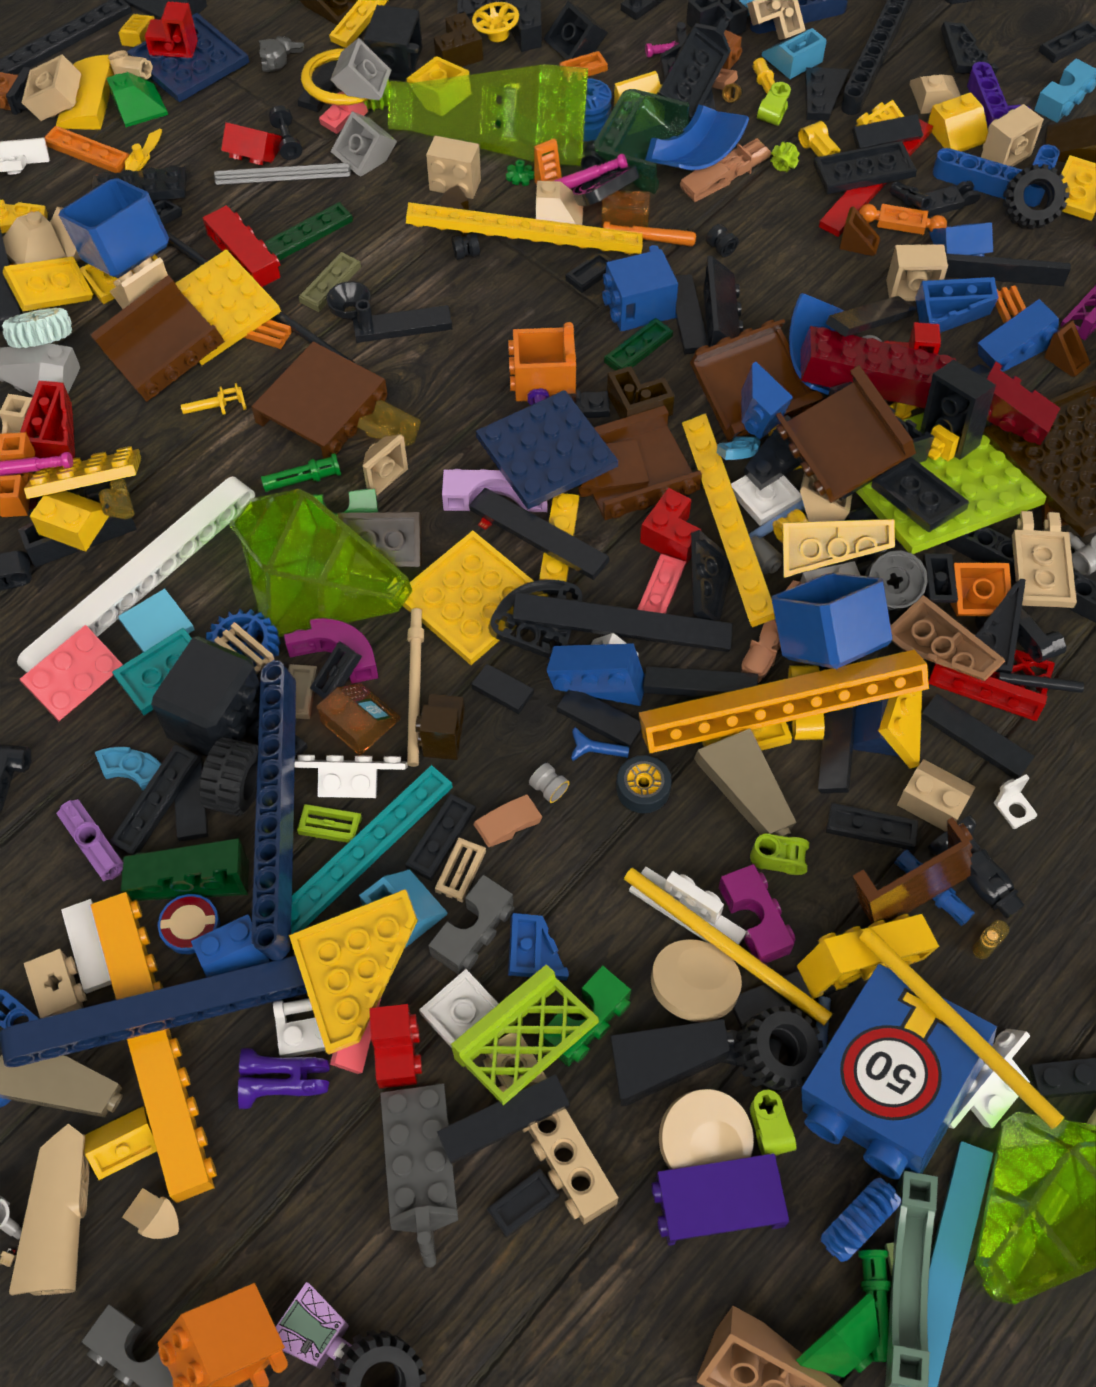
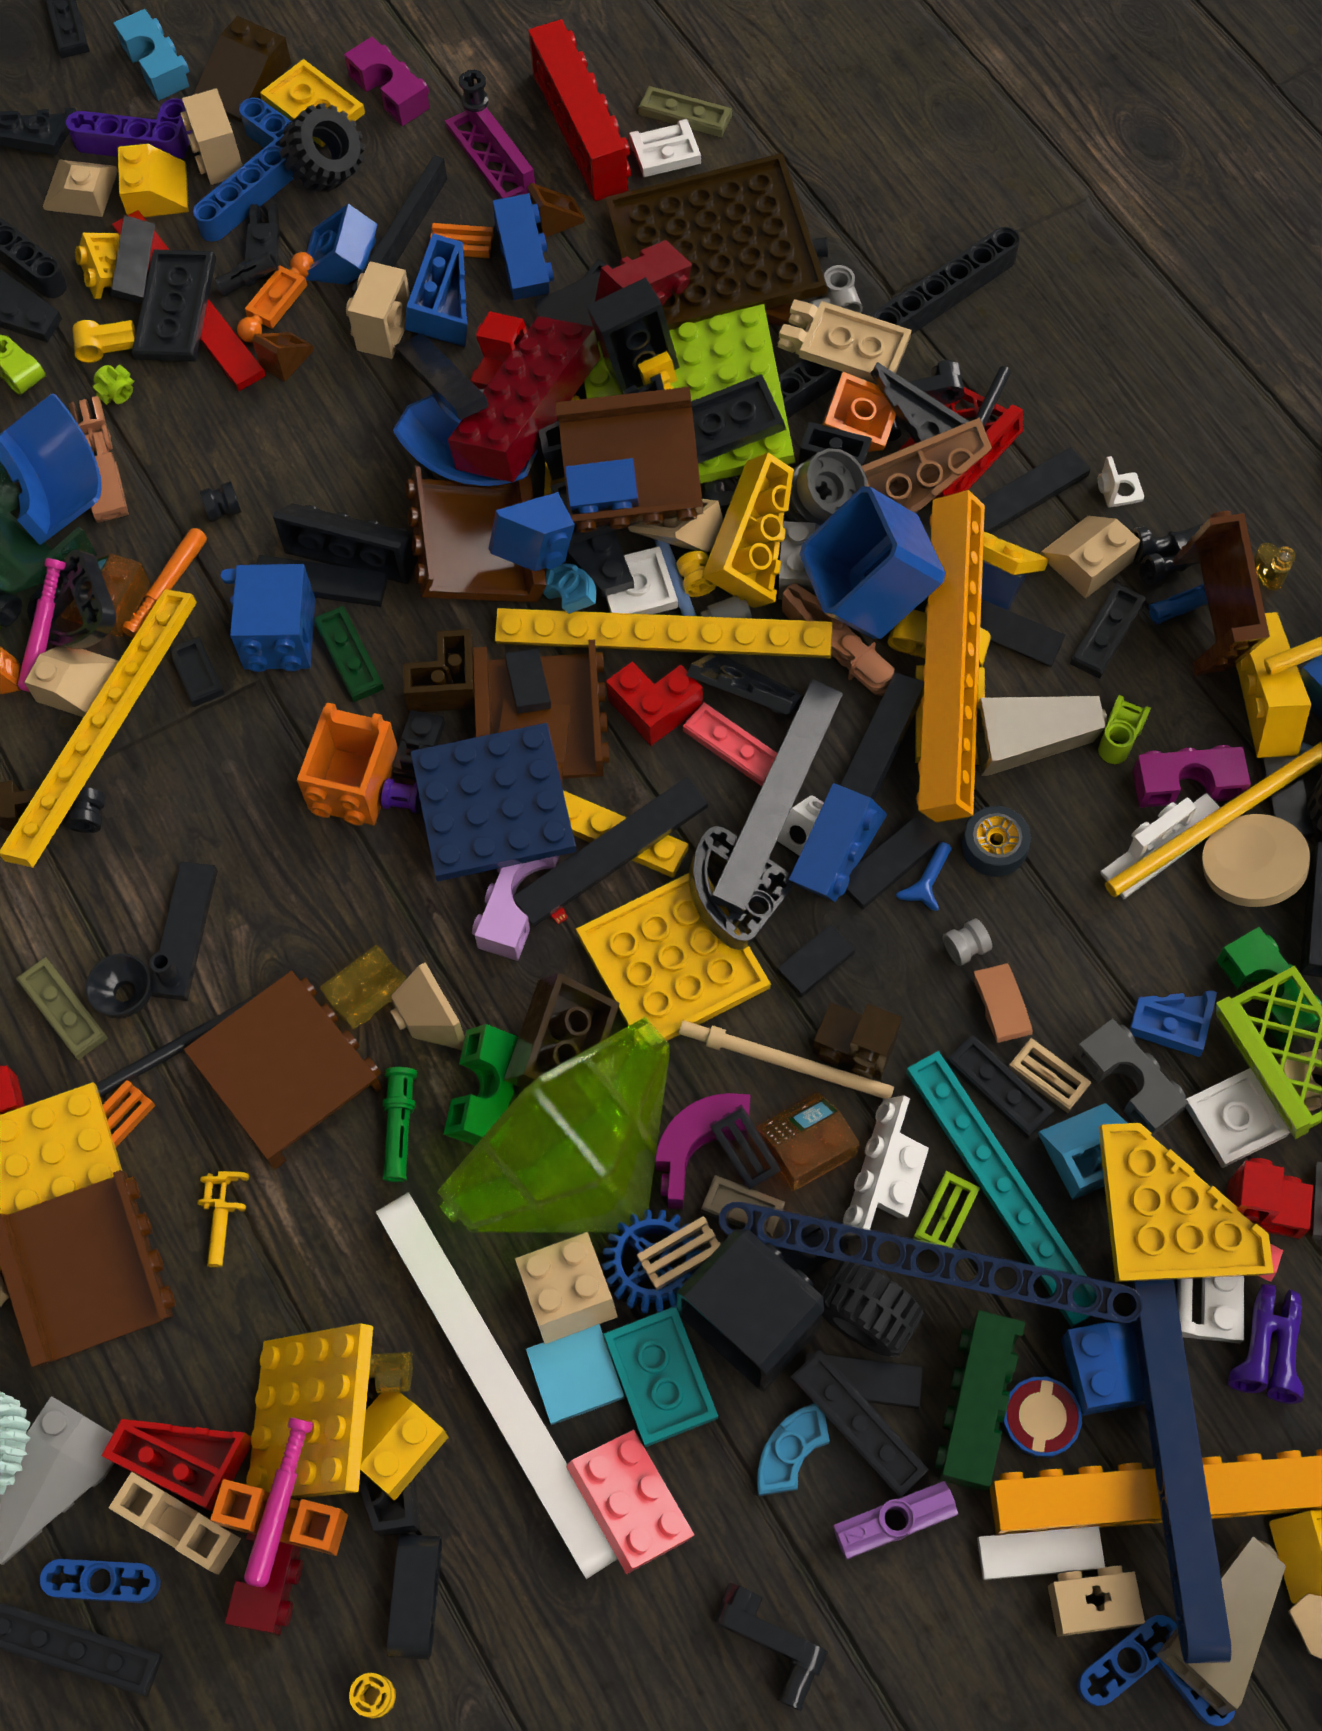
camera: 70 degrees left, 5 degrees up
none -> black tile [505,648,551,714]
none -> tan brick [515,1232,617,1344]
none -> blue brick [565,458,639,514]

